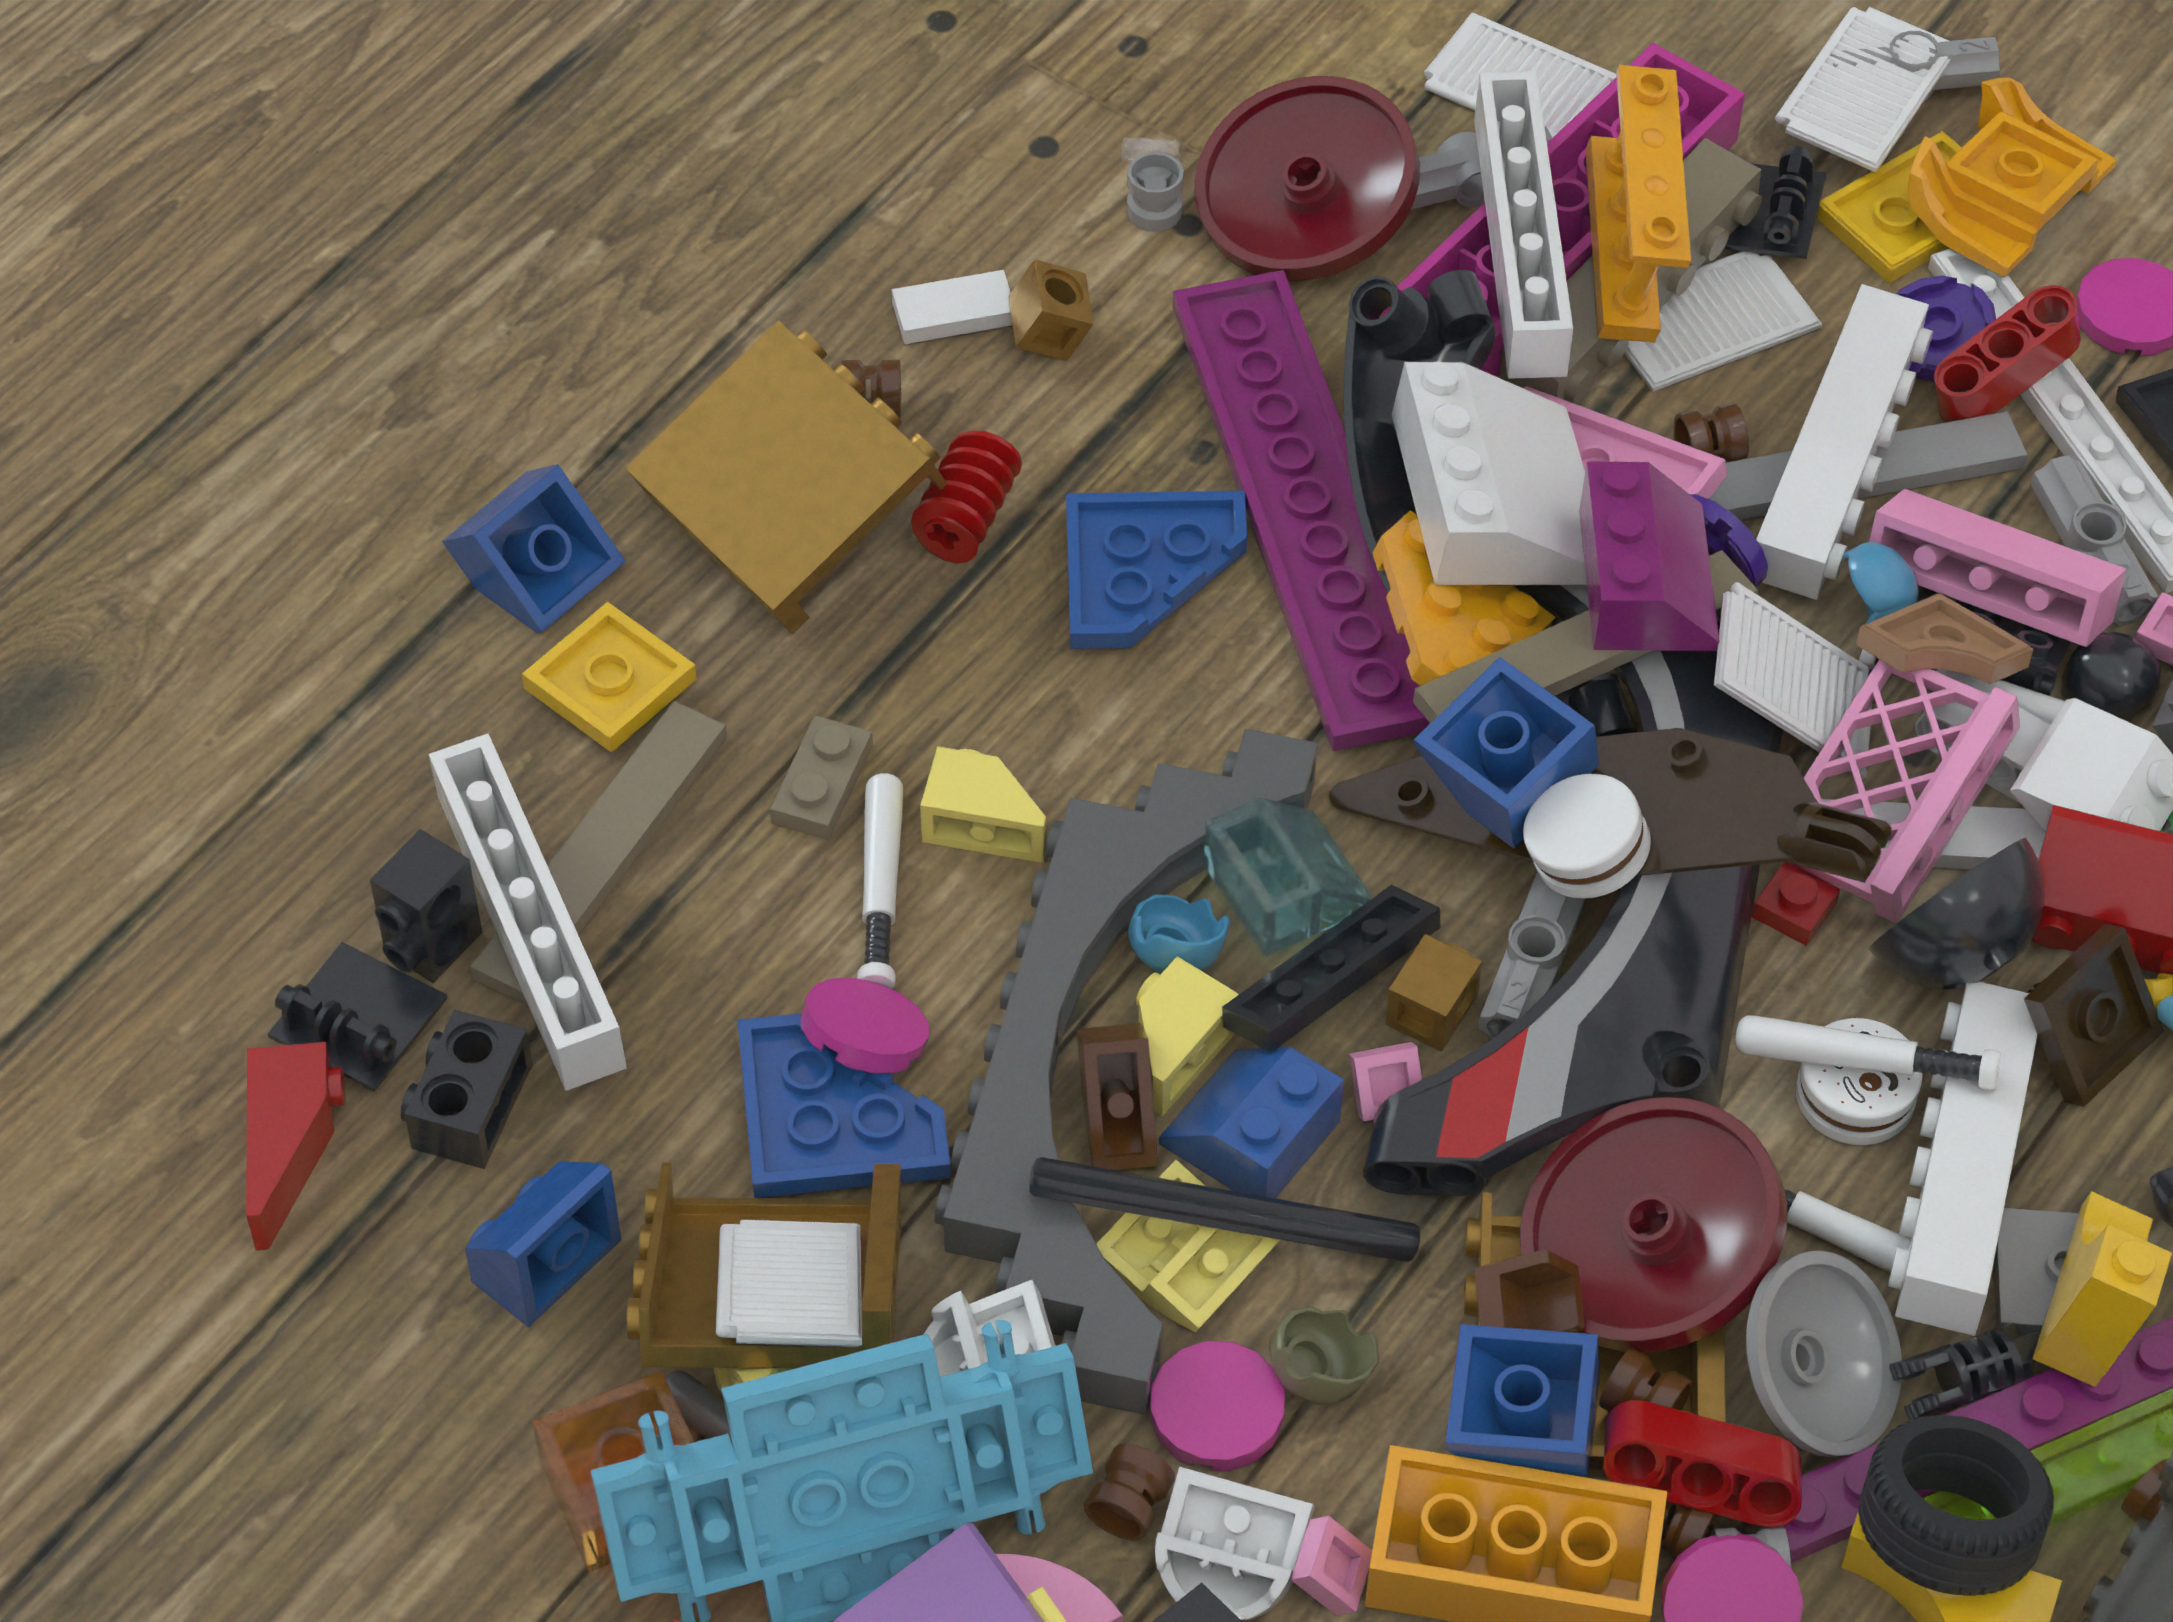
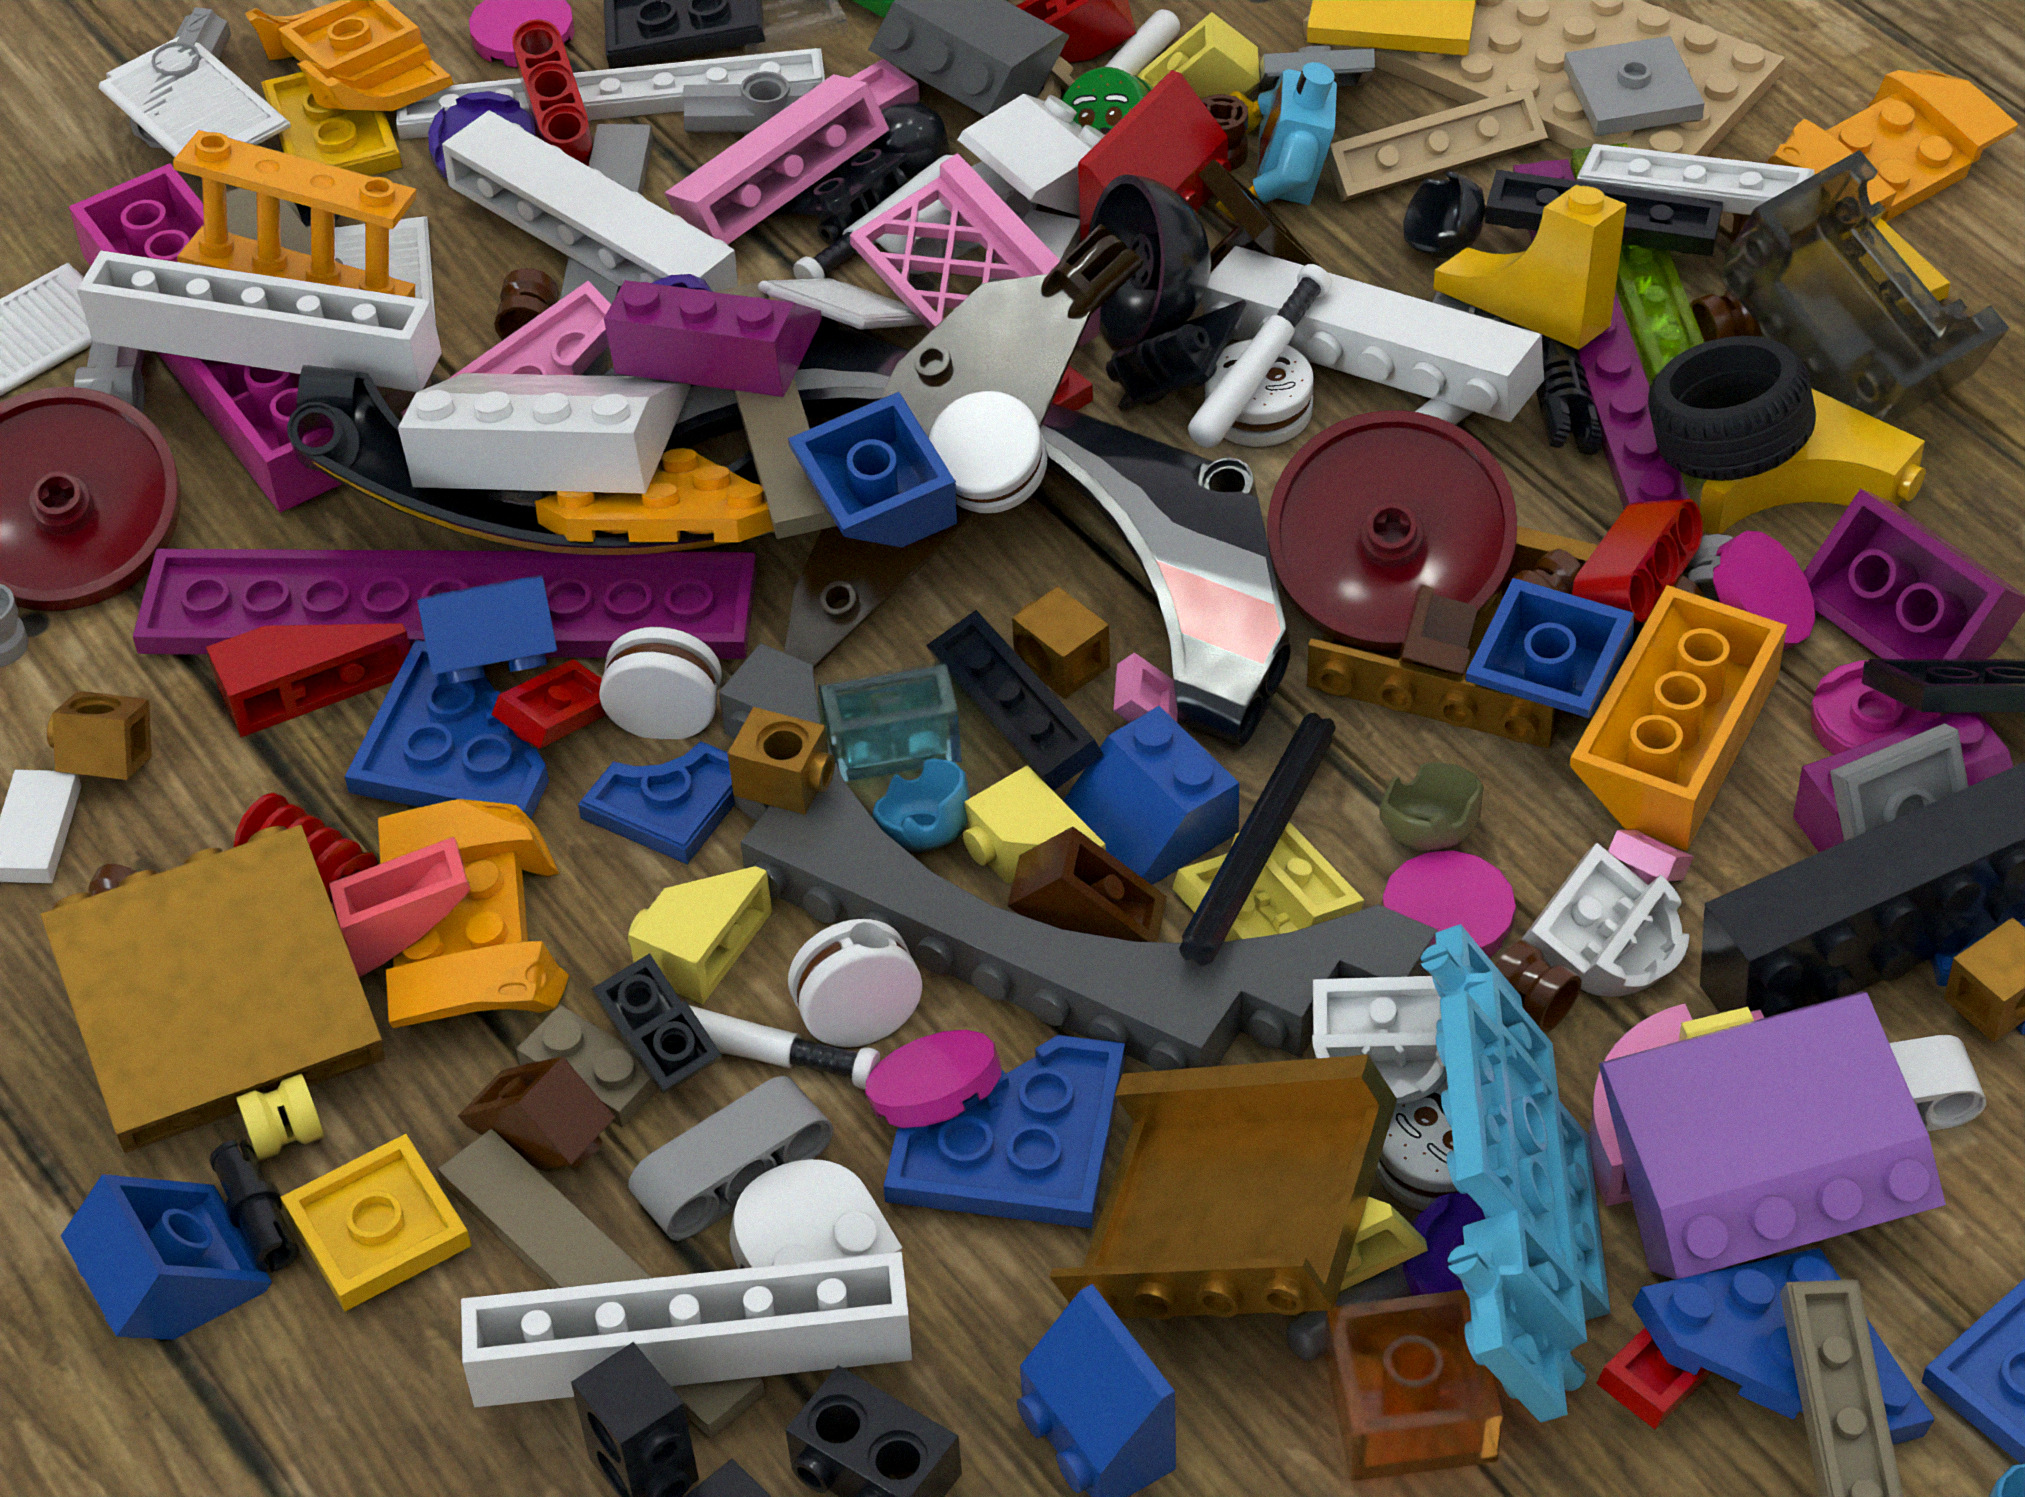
camera: 70 degrees left, 5 degrees down
white window [716,1220,862,1347] -> none
light grey piece [1478,871,1587,1039] -> none
light grey dish [1746,1251,1902,1457] -> none
dark azure hair [1843,542,1919,624] -> none
medium nougat tile [1856,593,2033,684] -> none
none -> red slope [206,623,411,738]
none -> black pin [209,1139,299,1272]
none -> light yellow wheel [236,1073,324,1161]
none -> coral slope [329,837,471,978]
none -> light orange piece [378,799,569,1028]
none -> blue slope [417,574,557,683]
none -> reddish brown slope [458,1056,615,1170]
none -> red plate [491,659,607,749]
none -> blue tile [578,741,735,865]
none -> black slope [592,953,722,1094]
none -> white head [599,627,722,739]
none -> light grey beam [628,1076,834,1241]
none -> pearl gold brick [727,707,835,815]
none -> white slope [730,1159,902,1269]
none -> white head [788,919,922,1048]
none -> black hinge [1106,299,1247,410]

